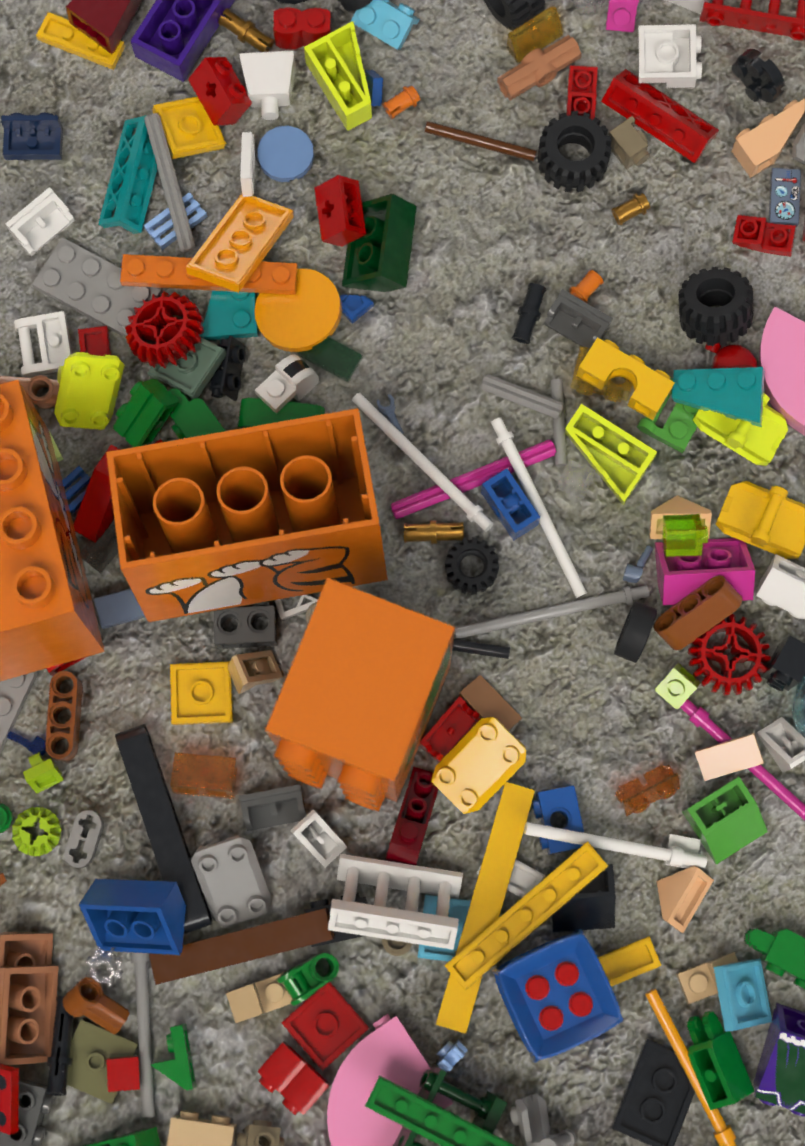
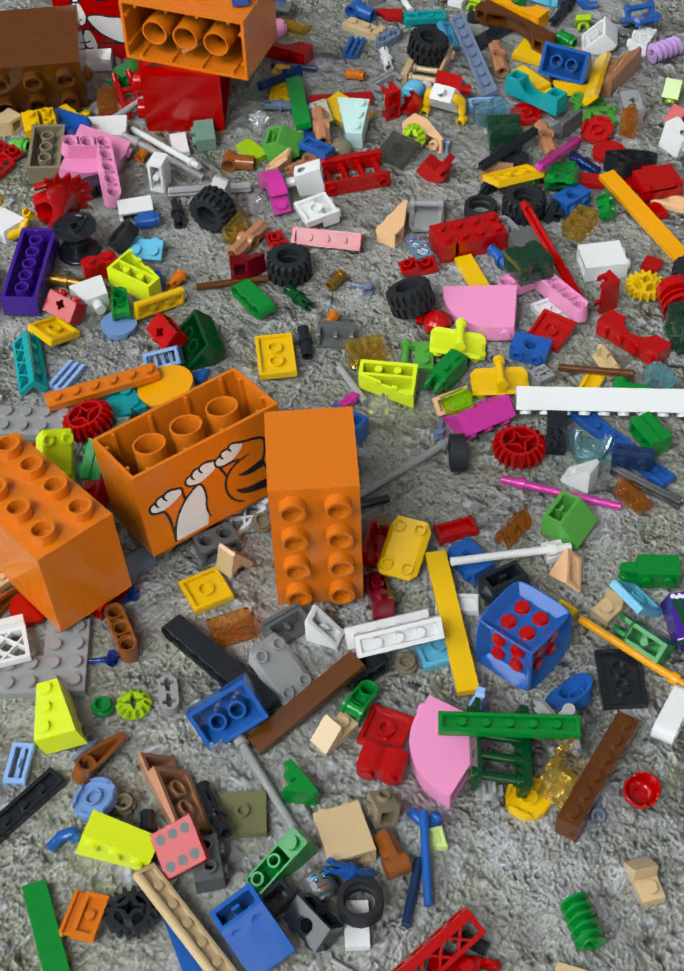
camera: 25 degrees left, 30 degrees down
lime tile [23,752,64,794] -> none
dark orange piece [63,977,130,1035] -> none
red tile [106,1056,140,1092] -> none
light grey axle [145,113,195,252] -> none
light orange tile [186,193,294,293] -> none
white tile [240,132,256,197] -> none
yellow tile [444,841,609,990] -> none
light grey axle [481,374,565,419] -> none
white bar [491,417,587,598] -> none
yellow arch [576,337,675,420] -> none
dark tan brick [608,116,650,169] -> none
dark orange beam [653,575,742,650] -> none
bracket [655,663,701,709] -> none
teal wing [672,367,765,427] -> none
light nougat tile [695,733,764,781] -> none
black plate [731,49,785,103] -> none
none -> green piece [111,287,131,321]
none -> clear blue hand [119,584,140,606]
none -> yellow tile [134,286,184,320]
none -> medium blue slope [142,345,185,368]
none -> dark red slope [229,252,266,279]
none -> green beam [231,279,275,320]
none -> yellow plate [255,332,297,380]
none -> dark green pin [283,284,314,311]
none -> sand blue hand [350,281,374,296]
none -> green hinge [423,348,468,395]
none -> red tile [432,516,479,545]
none -> blue piece [545,673,593,710]

